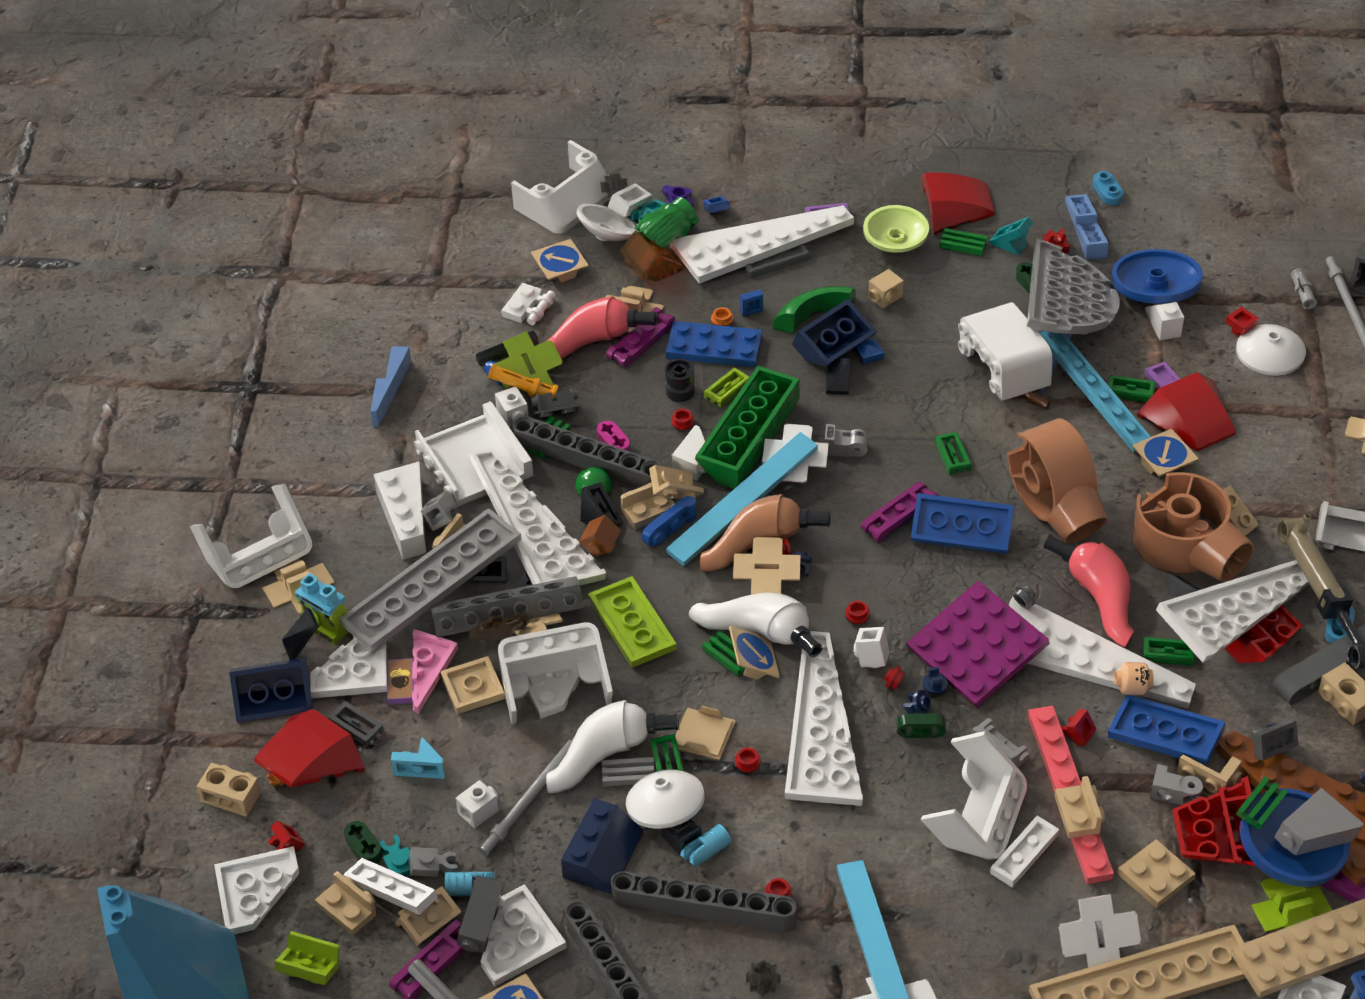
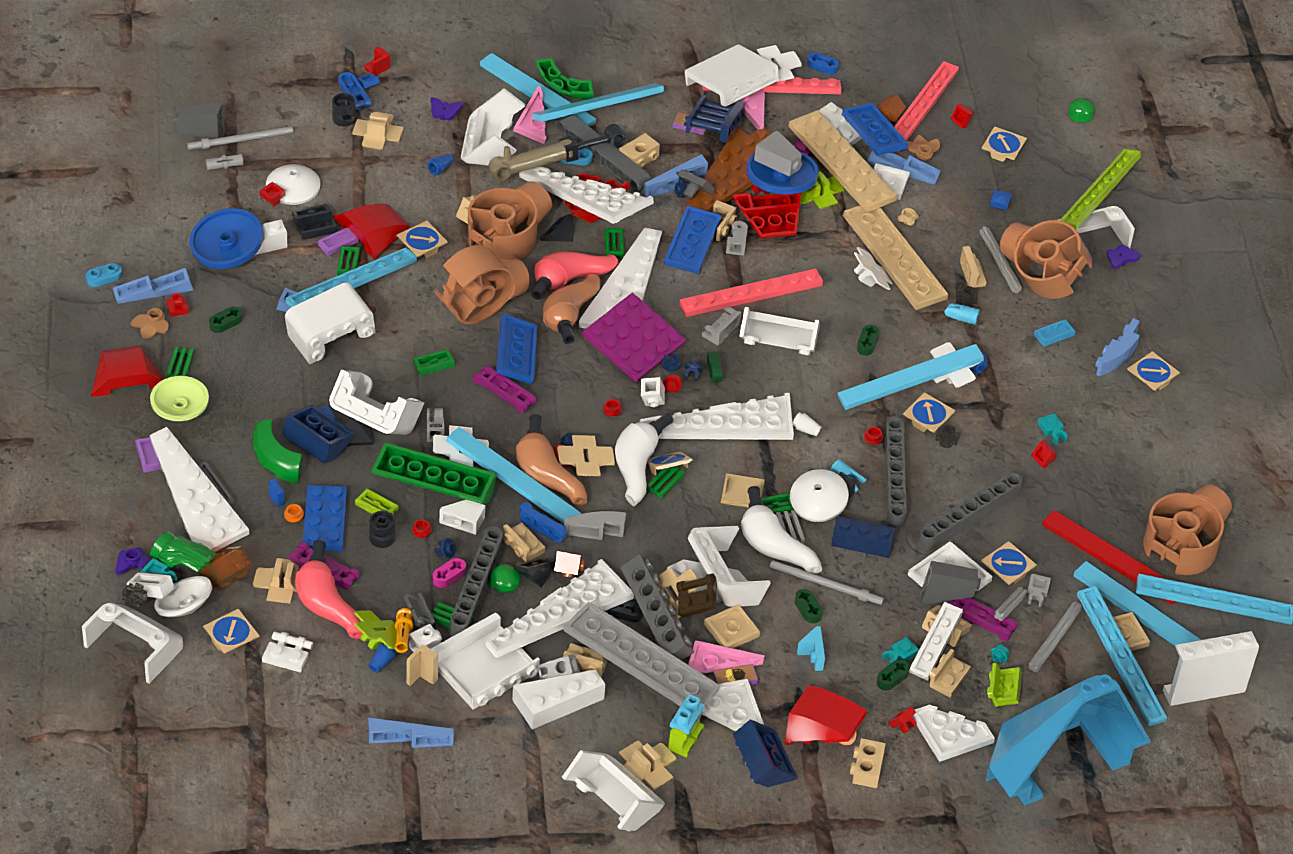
camera: 105 degrees left, 0 degrees up
black slope [282,608,319,660] -> none
dark grey tile [328,701,384,747] -> none
light grey plate [409,847,457,877] -> none
medium azure hinge [445,872,494,896] -> none
white brick [456,780,499,829] -> none
black axle [475,331,538,366] -> none
lime plate [588,576,677,668] -> none
tan bracket [649,465,704,500] -> none
blue tile [703,196,730,213] -> none
red plate [735,747,761,773] -> none
tan brick [868,269,904,308] -> none
teal slope [989,216,1034,255] -> none
white plate [990,816,1059,887] -> none
dark grey plate [1013,586,1036,608] -> none
light grey plate [1027,239,1120,335] -> none
tan bracket [1054,776,1105,838] -> none
red tile [1062,709,1097,746] -> none
light nougat head [1114,662,1154,696] -> none
tan plate [1117,839,1196,909] -> none
green tile [1236,776,1288,830] -> none
none -> medium nougat plate [131,308,169,339]
none -> black slope [291,204,338,240]
none -> white windscreen [329,370,424,435]
none -> tan panel [406,644,439,686]
none -> blue cone [427,154,453,175]
none -> dark blue plate [434,538,456,558]
none -> nougat animal [542,274,601,344]
none -> light grey slope [564,511,626,540]
none -> medium blue slope [643,154,708,198]
none -> white cone [793,412,822,436]
none -> dark green beam [795,589,822,624]
none -> dark green beam [857,325,879,356]
none -> piece [903,392,955,433]
none -> teal plate [990,644,1010,663]

